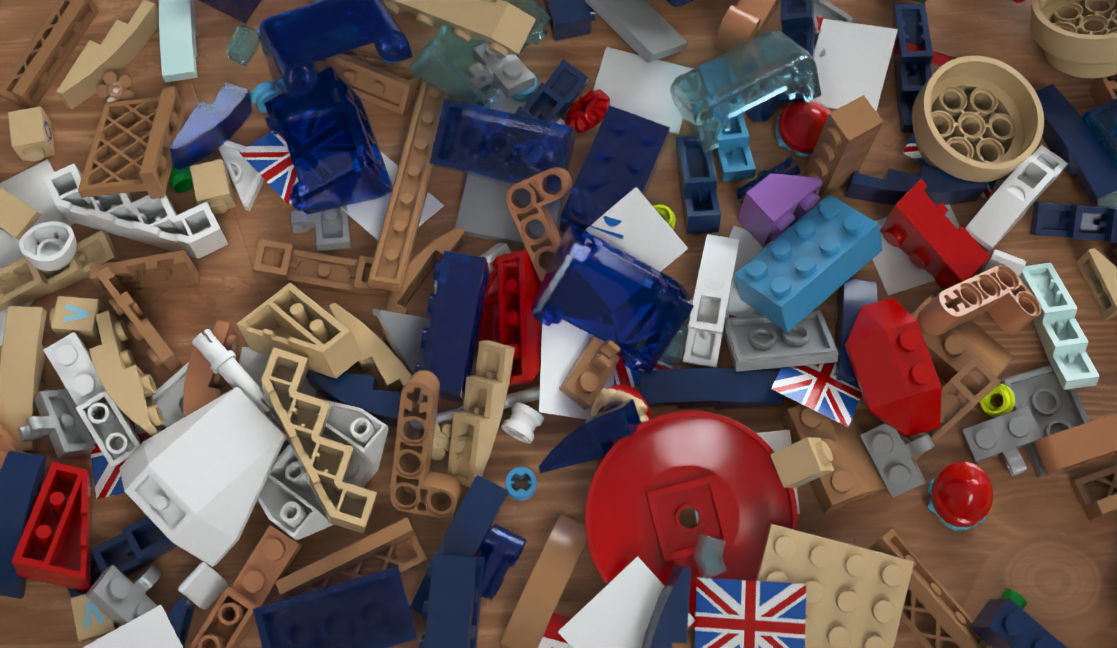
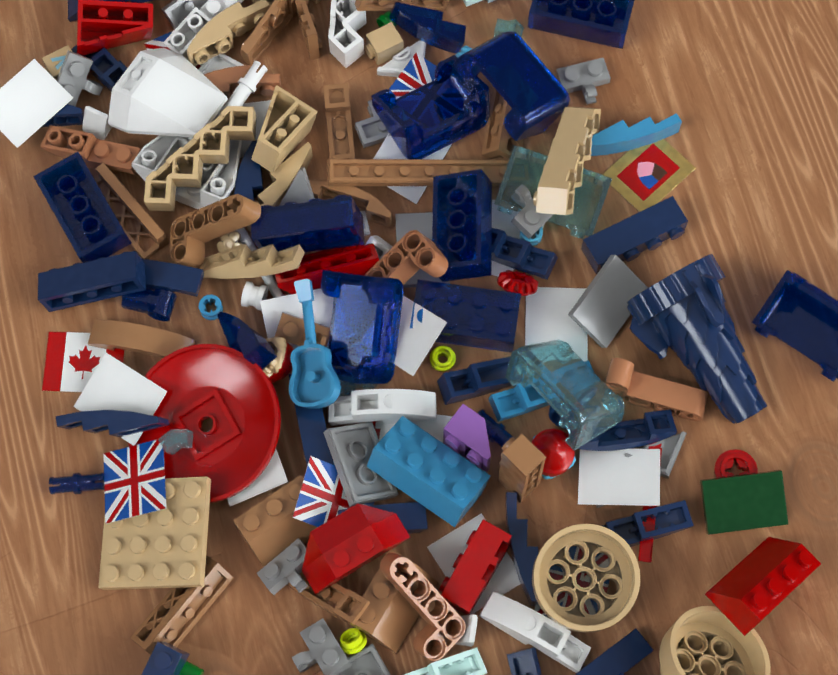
camera: 80 degrees right, 0 degrees up
tan brick [770,437,835,488] -> none
red hair [927,461,993,530] -> none
none -> dark azure piece [289,278,341,409]

